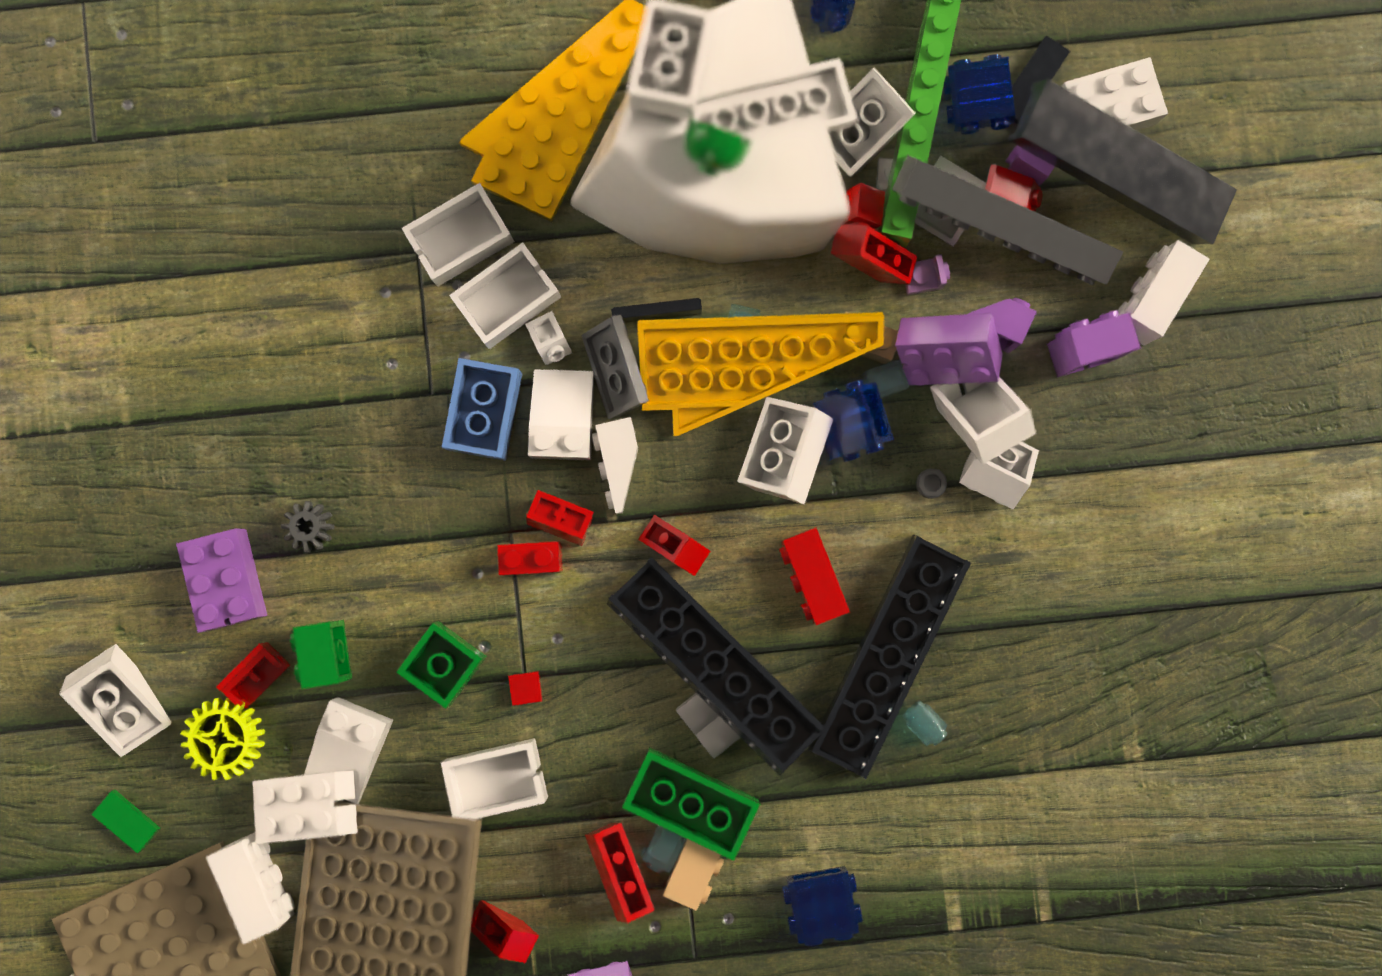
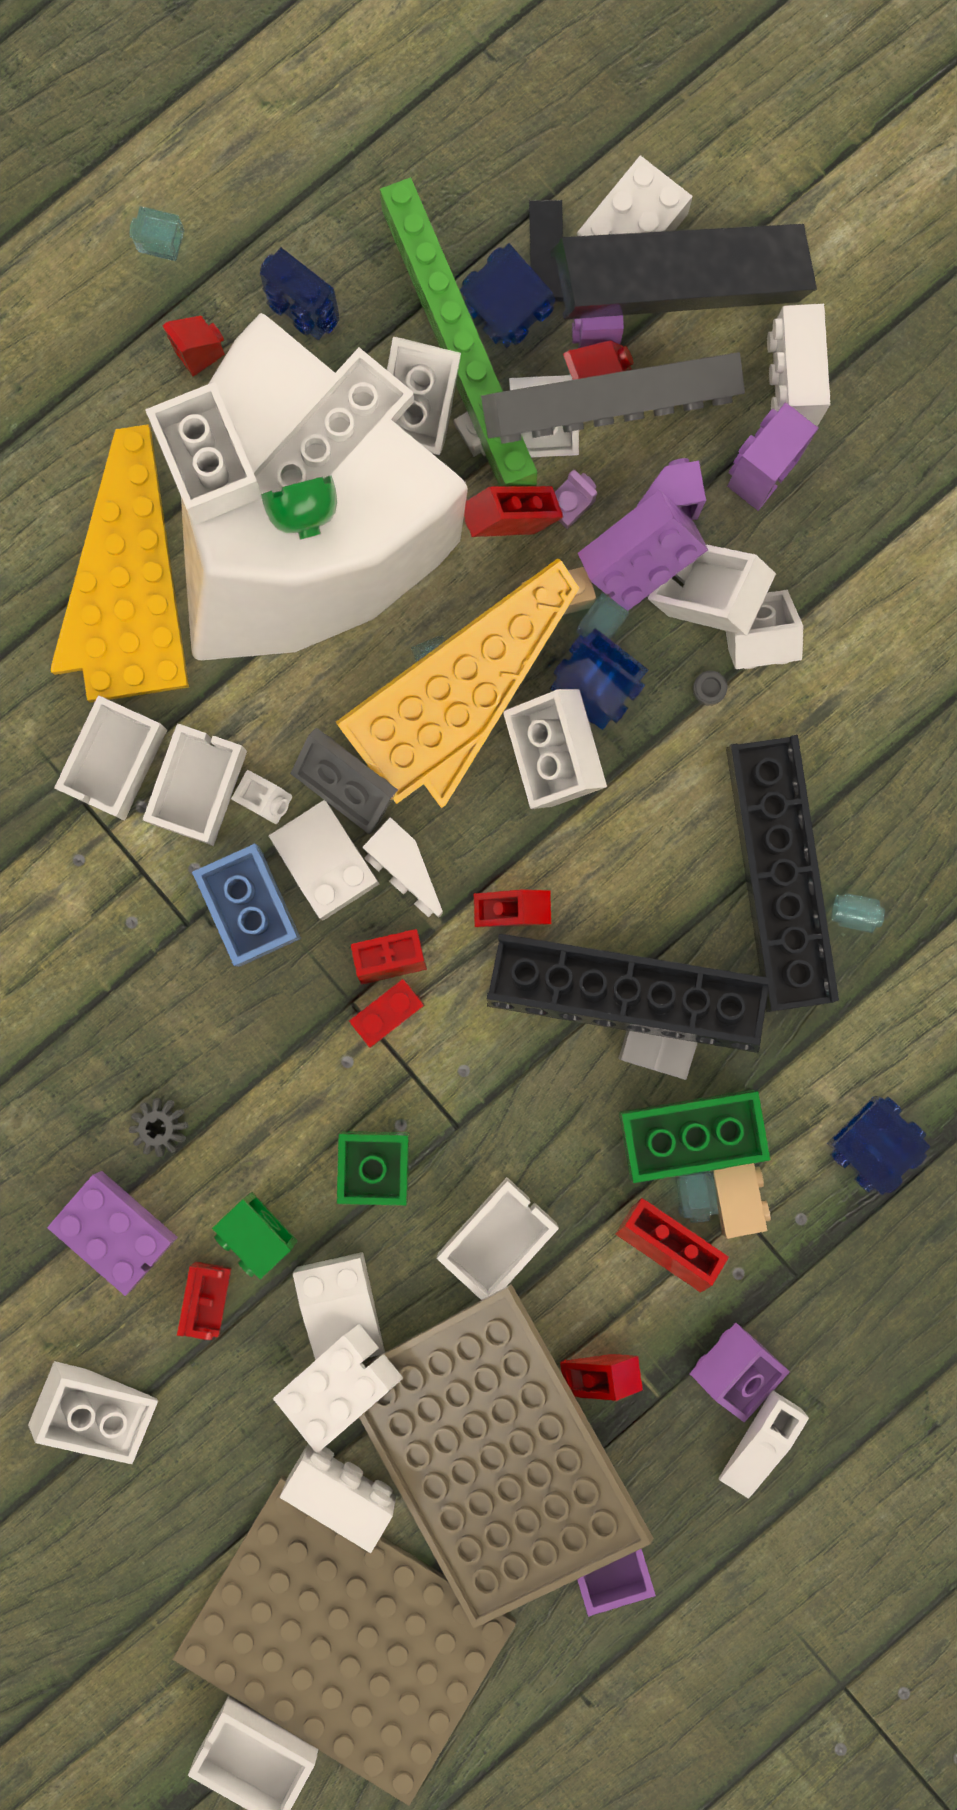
camera: 30 degrees left, 0 degrees up
green tile [91,790,160,853] -> none
neon yellow gear [180,697,265,780] -> none
red tile [508,671,543,706] -> none
black tile [611,298,702,323] -> none
red brick [778,527,850,625] -> none
red slope [843,182,885,229] -> none

